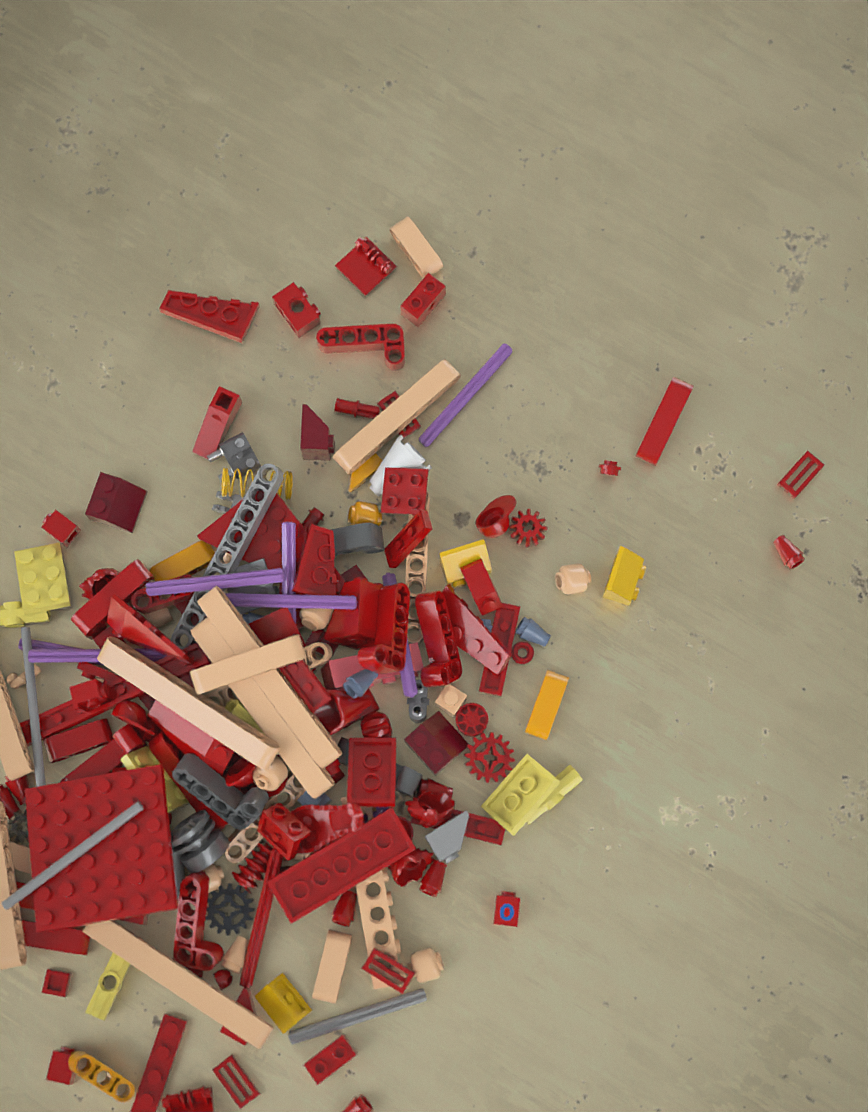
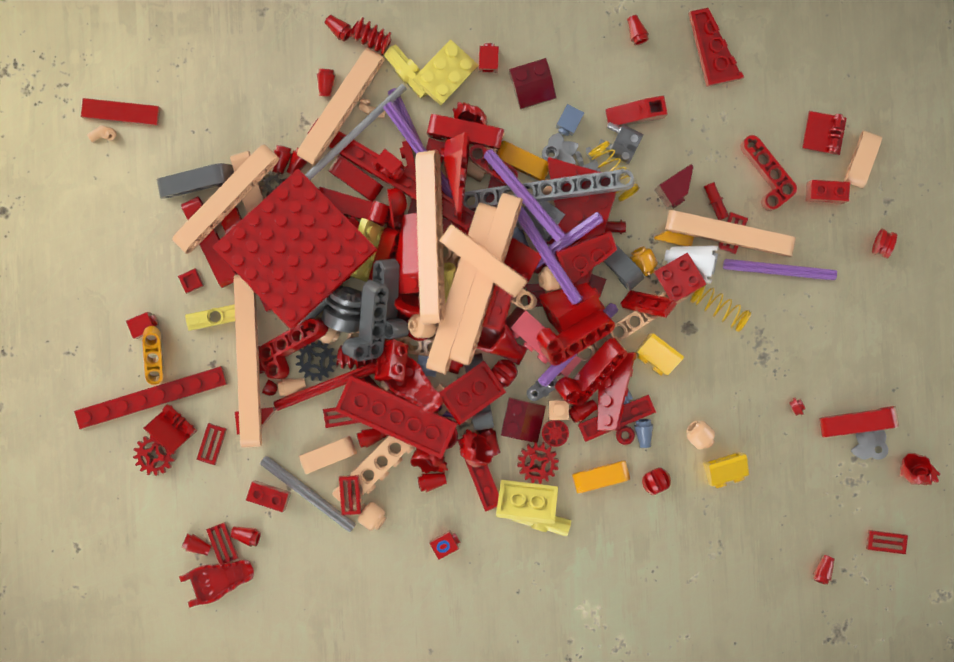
camera: 50 degrees right, 10 degrees up
light grey piece [1,801,144,910] -> none
yellow panel [255,972,312,1034] -> none
red brick [272,282,321,338] -> none
sand blue cone [343,669,378,698] -> none
light grey slope [425,811,469,864] -> none
red slope [460,559,503,616] -> none
red cap [475,495,517,538] -> none
red gear [508,509,548,548] -> none
none -> red tile [323,407,360,428]
none -> dark grey beam [342,280,388,361]
none -> light grey plate [542,133,578,164]
none -> sand blue brick [556,104,584,136]
none -> red cone [569,399,598,423]
none -> red cone [627,15,649,45]
none -> red piece [642,467,671,495]
none -> yellow piece [690,285,751,332]
none -> light grey plate [851,430,888,460]
none -> red wheel [872,228,897,259]
none -> red hair [900,453,940,485]

